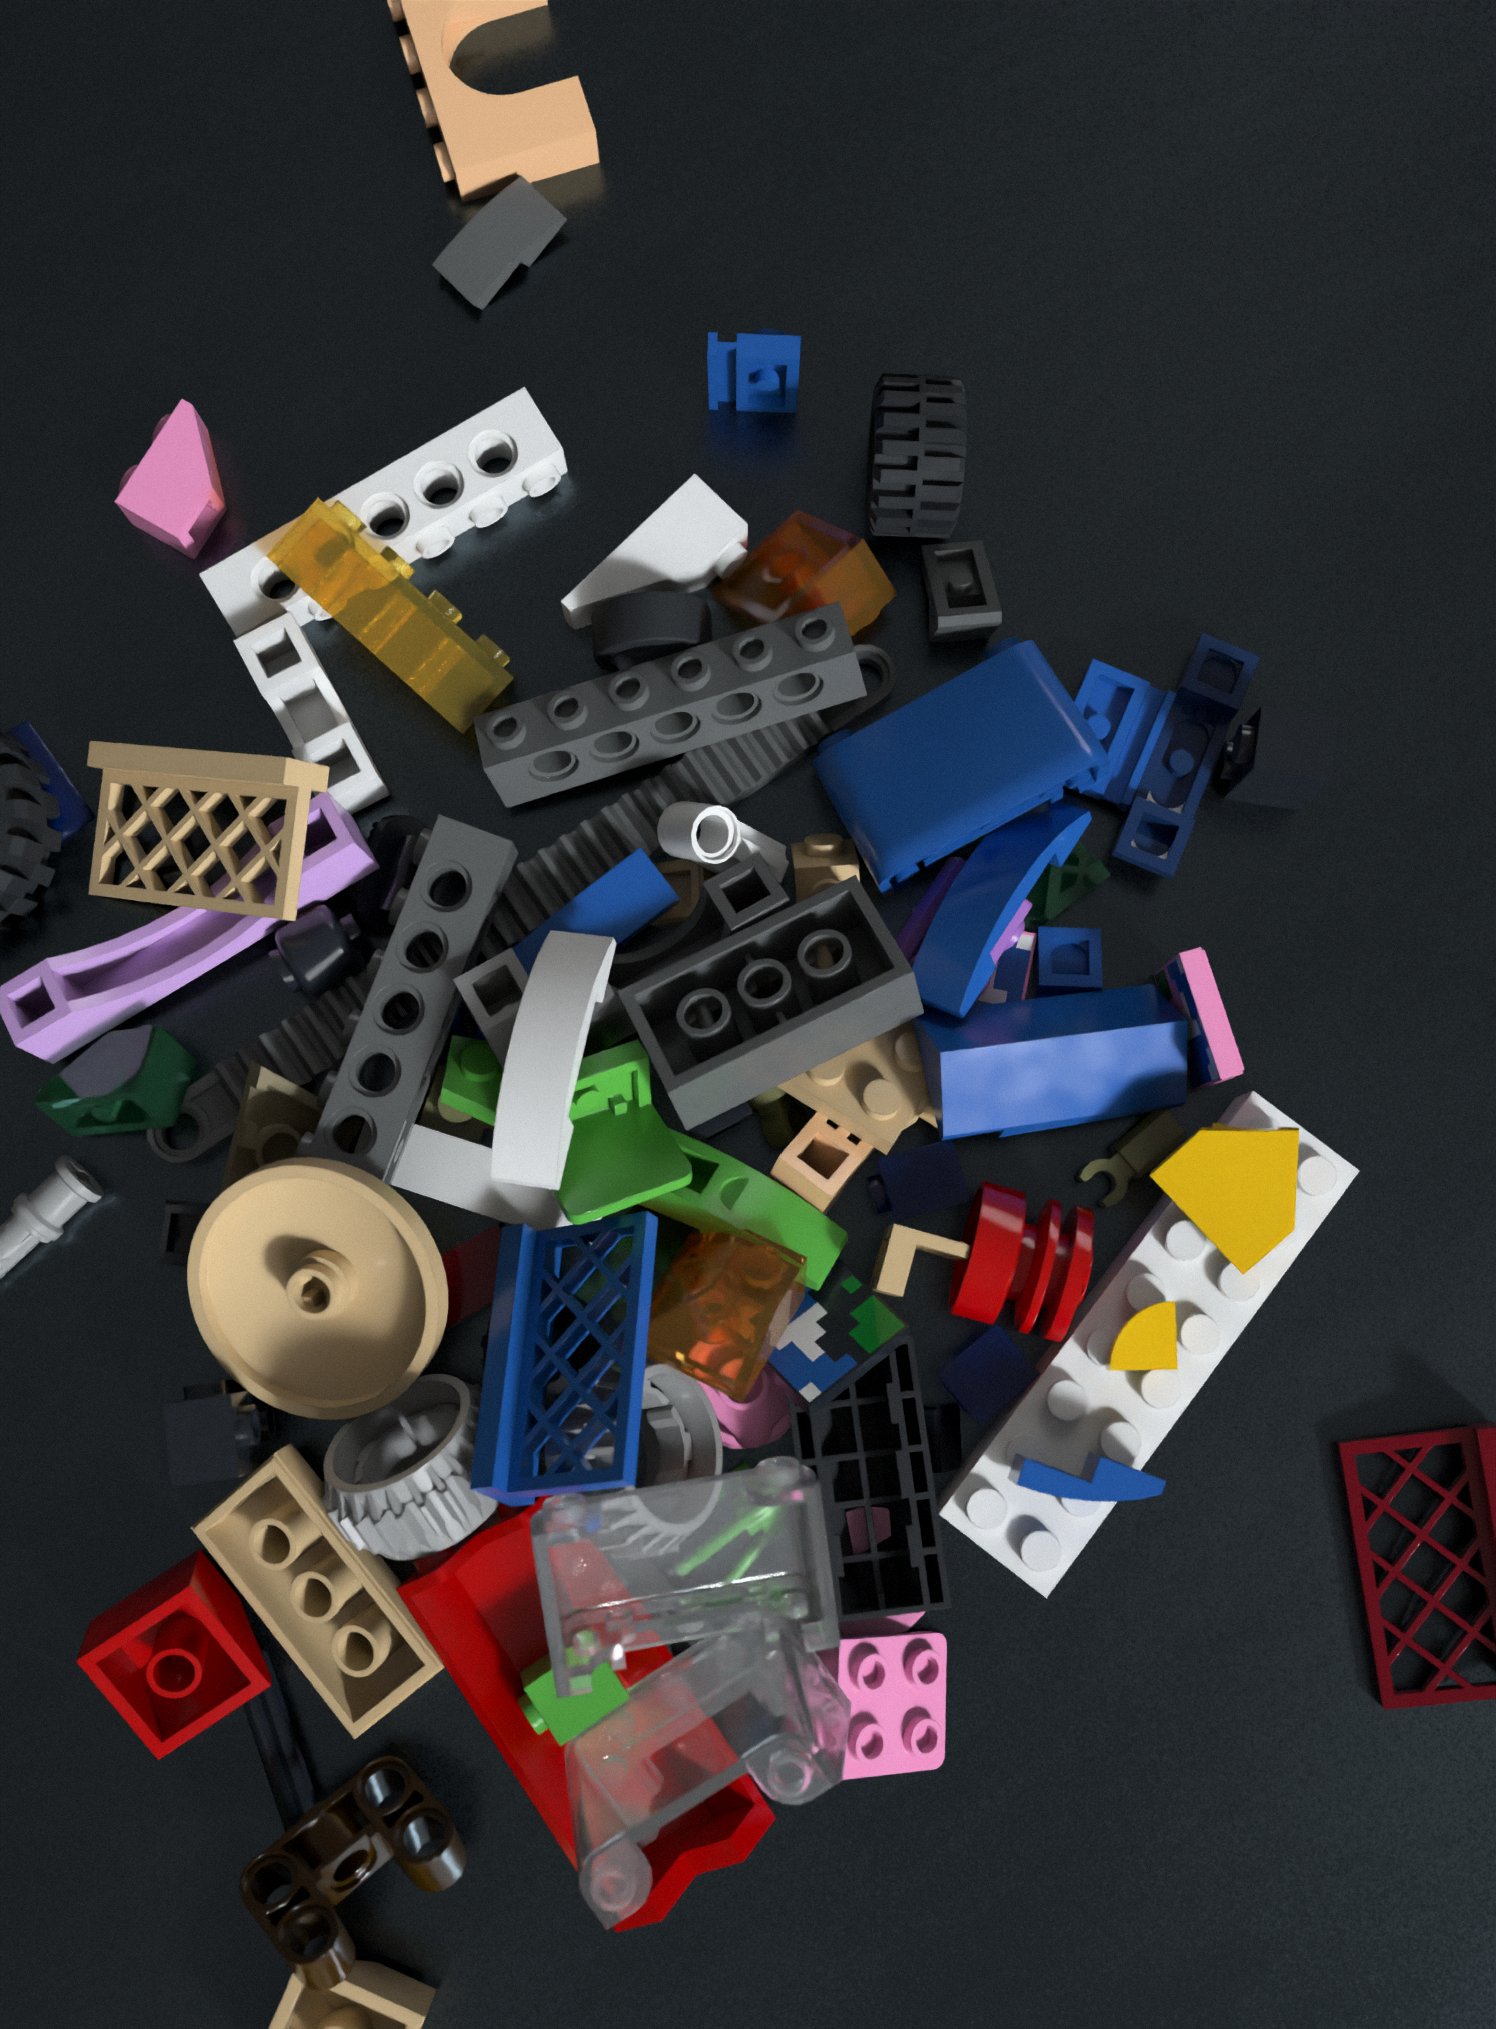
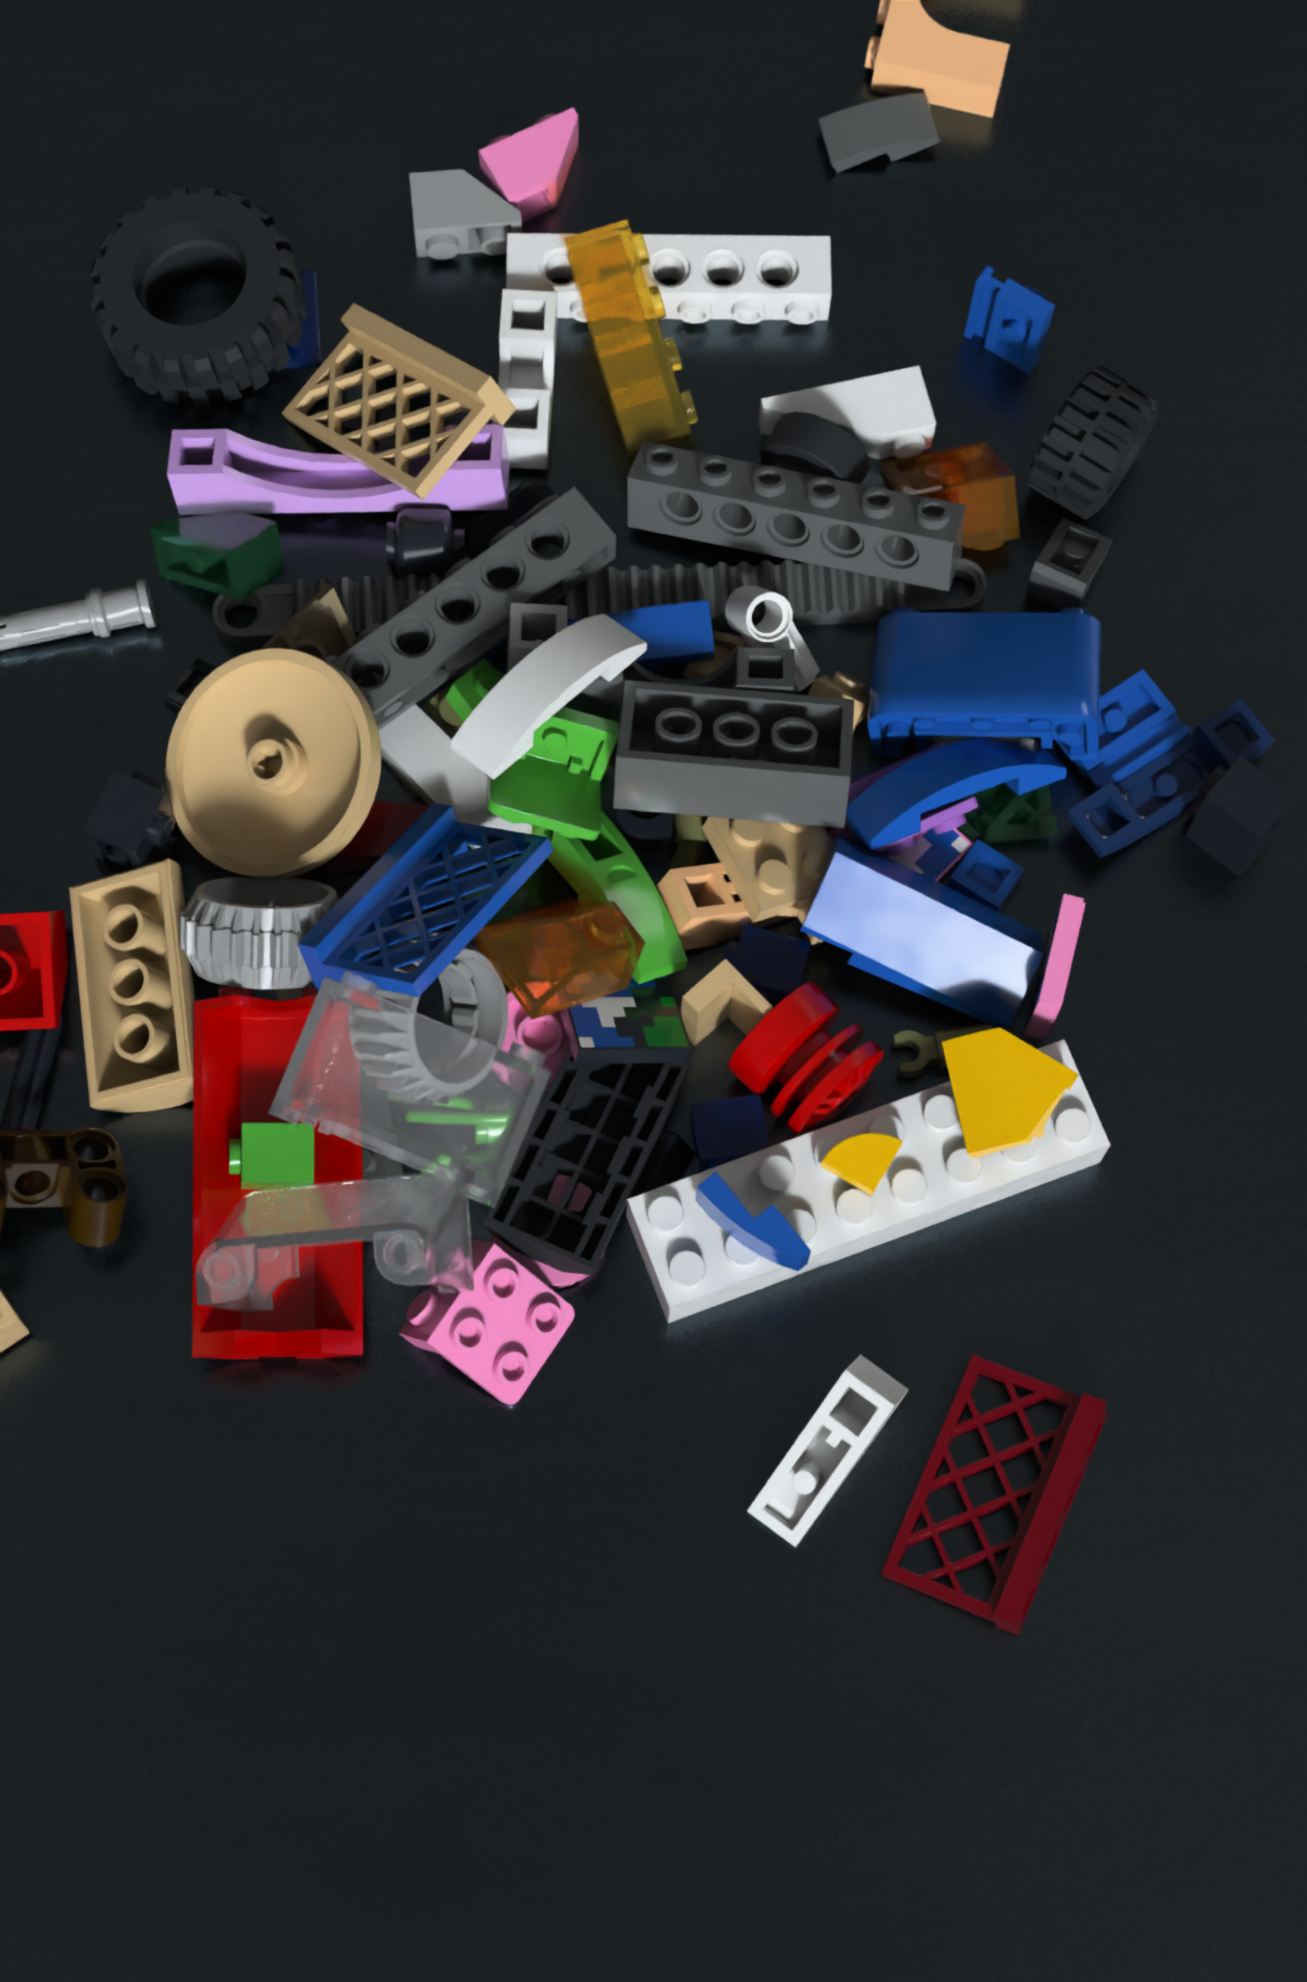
camera: 30 degrees right, 10 degrees down
none -> light grey slope [409,169,522,259]
none -> white slope [747,1354,909,1547]

